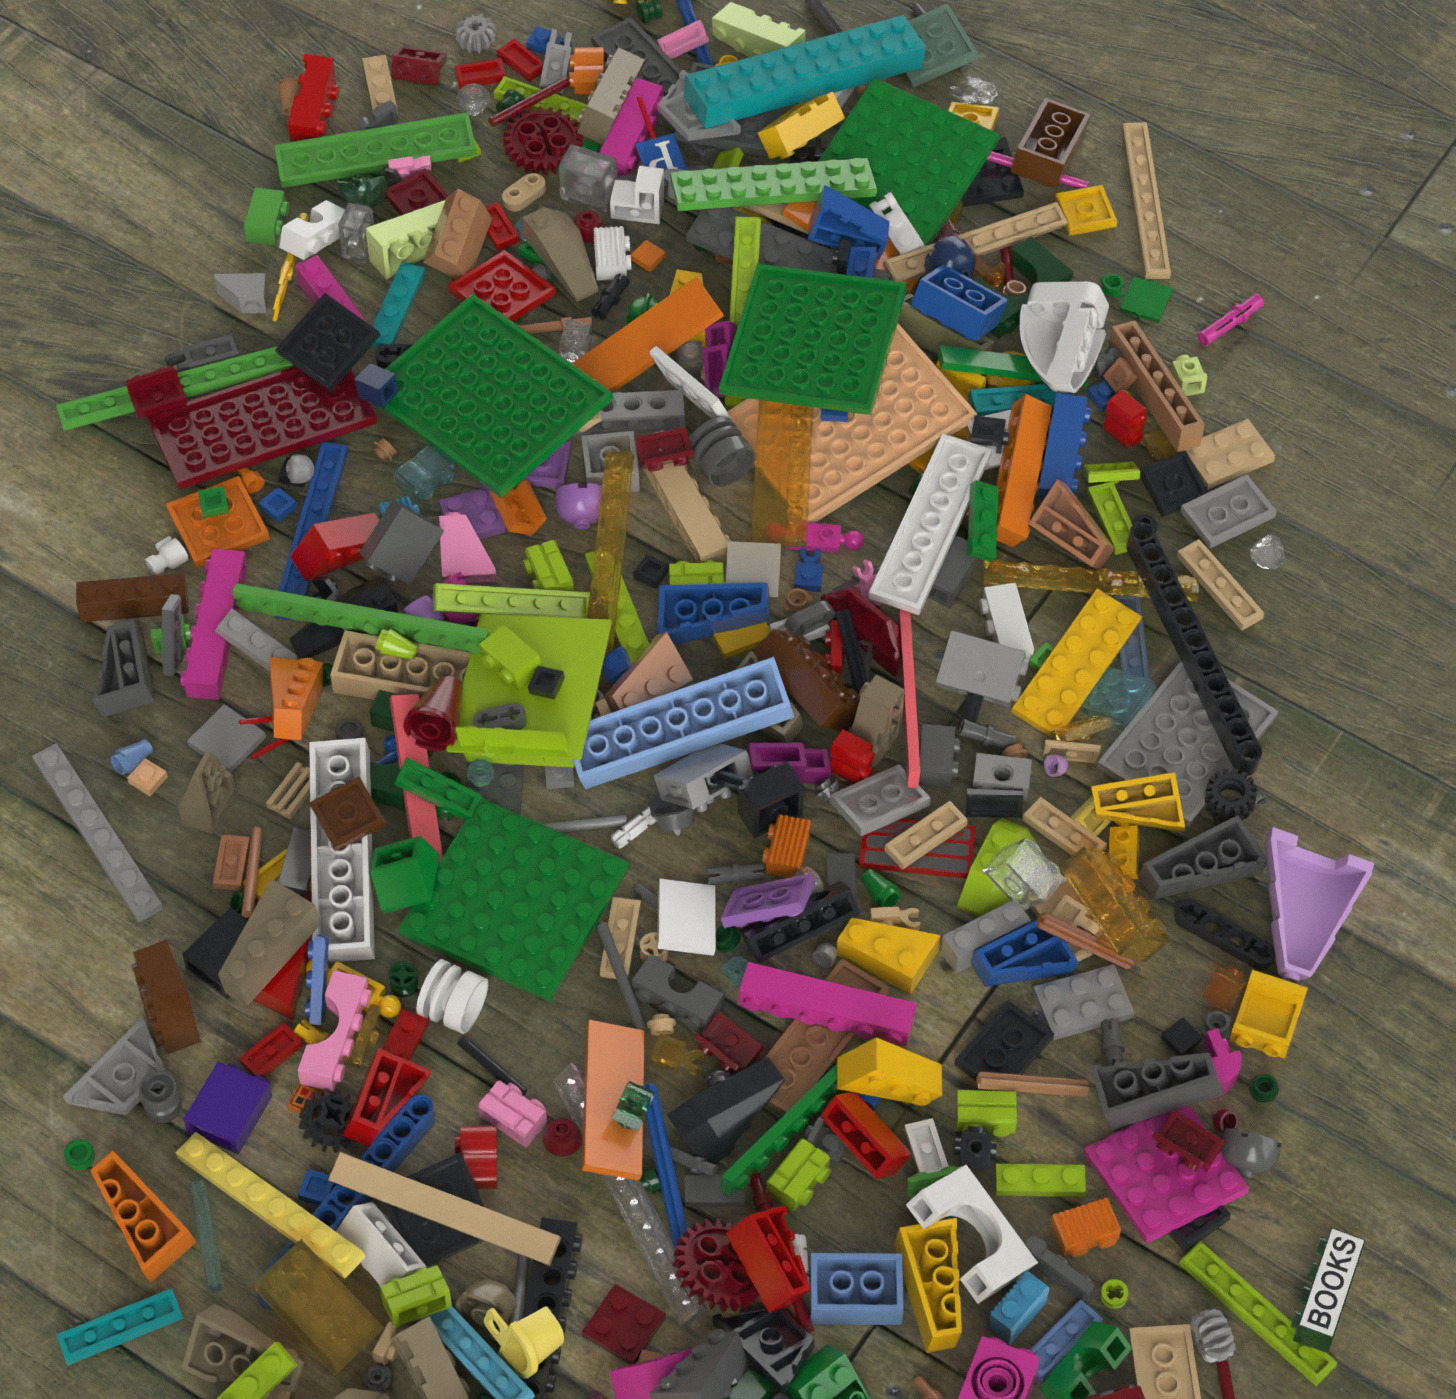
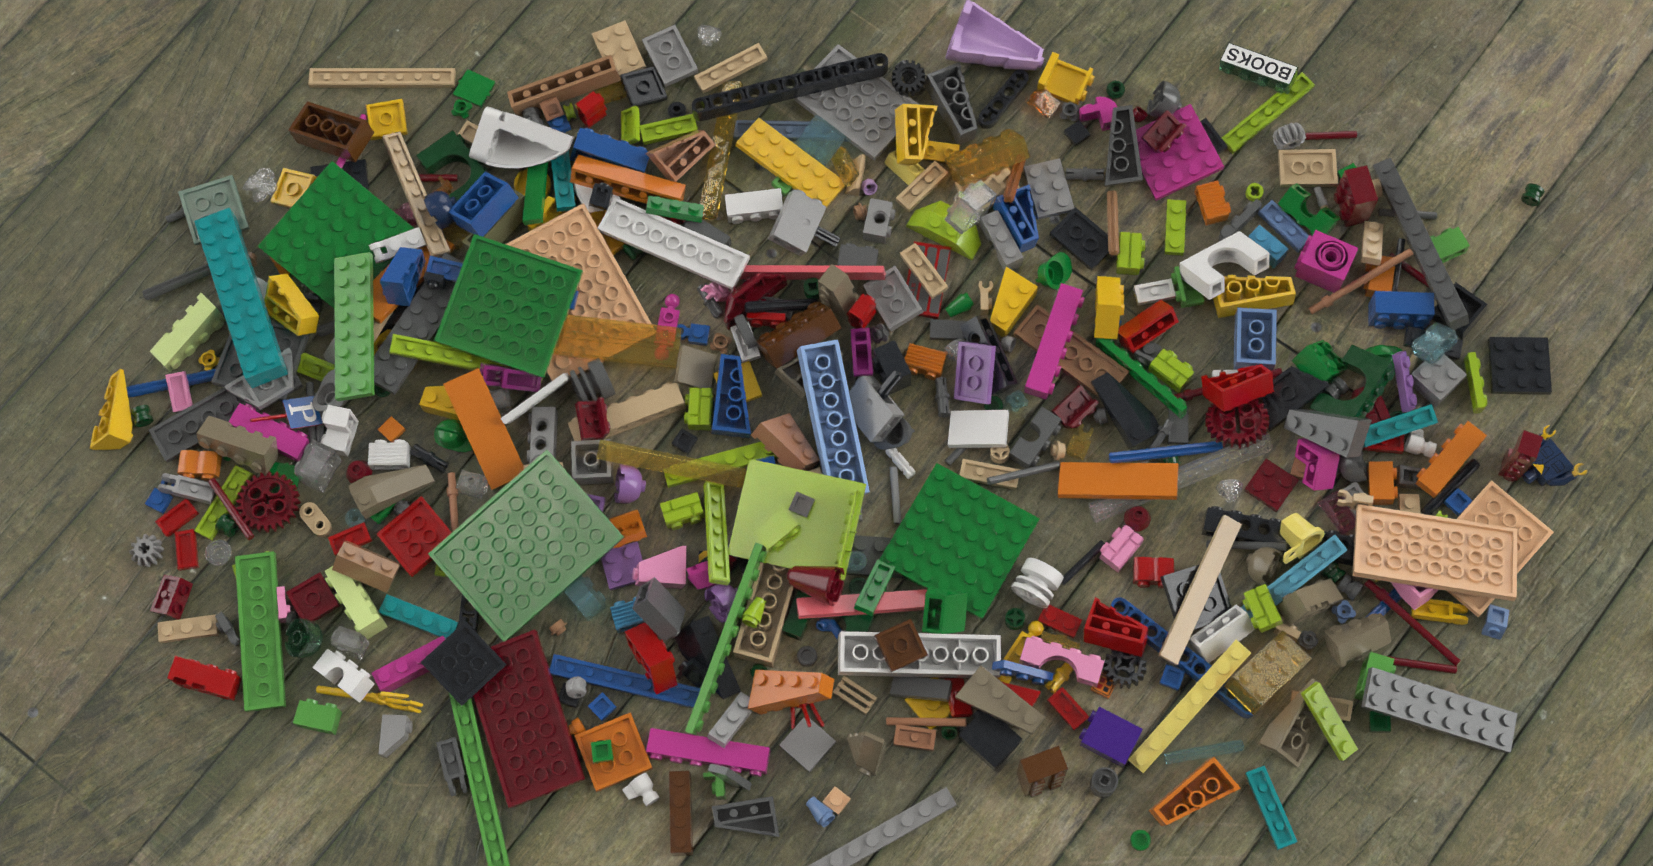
camera: 80 degrees left, 15 degrees up
light grey wing [63,1018,166,1116] -> none
dark red bracket [126,365,187,419] -> none
medium nougat cone [278,78,301,116] -> none
dark blue brick [355,363,399,408] -> none
dark grey beam [473,703,527,730] -> none
clear green bracket [612,1081,655,1131] -> none
black brick [954,1126,997,1170] -> none
dark grey pin [958,719,1016,749] -> none
black tile [966,788,1023,818] -> none
medium nougat plate [1002,280,1026,296] -> none
yellowish green brick [1171,355,1207,396] -> none
dark pink pin [1197,293,1264,346] -> none
none -> green piece [1035,252,1072,290]
none -> clear cone [1216,479,1243,502]

